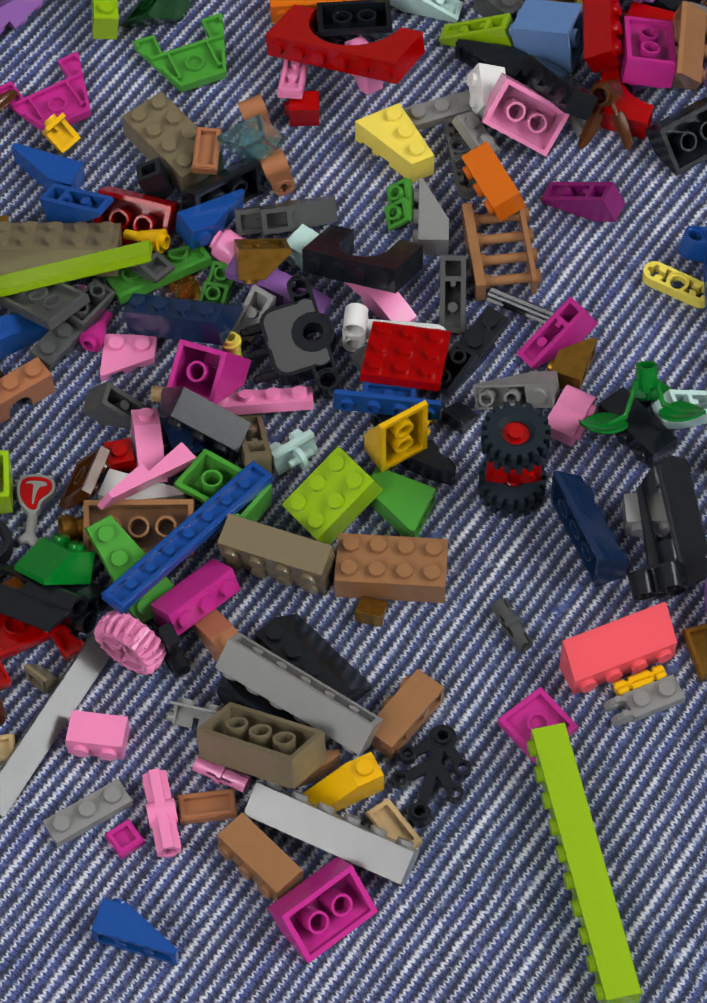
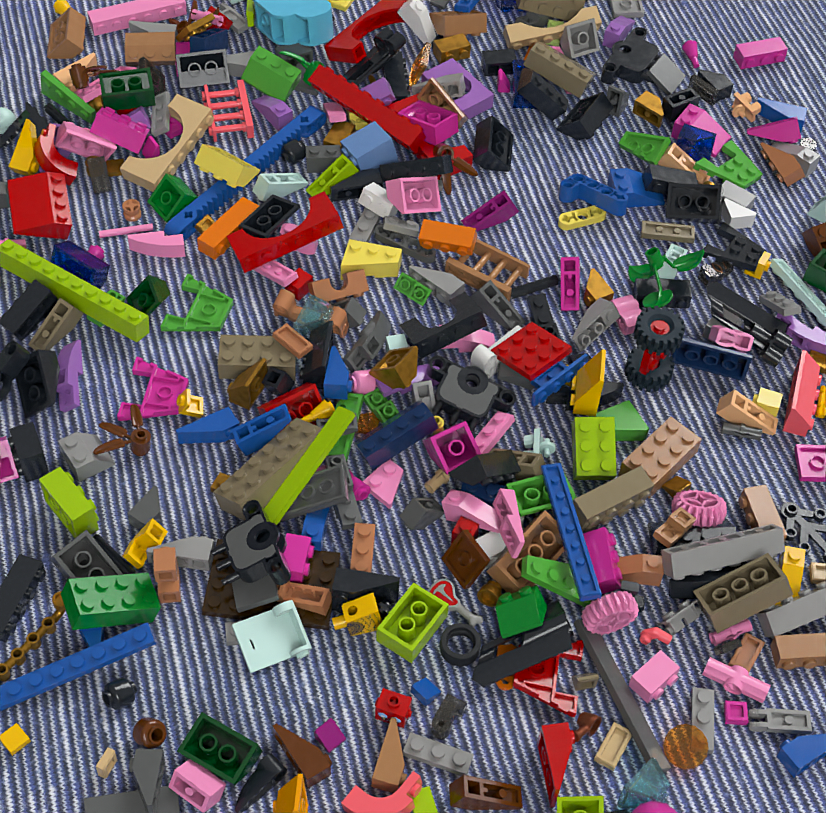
camera: 55 degrees left, 5 degrees down
none -> pearl gold slope [227,358,267,410]
none -> nougat arch [307,269,369,307]
none -> dark grey slope [324,297,367,329]
none -> coral arm [639,627,673,645]
none -> medium nougat slope [653,507,696,548]
none -> clear orange tile [663,724,709,770]
none -> bright pink gear [671,489,727,528]
none -> bright pink brick [708,325,754,352]
none -> clear smoke tile [713,638,742,655]
none -> light nougat slope [716,389,778,436]
none -> light grey hinge [748,708,812,735]
none -> light yellow brick [752,388,783,417]

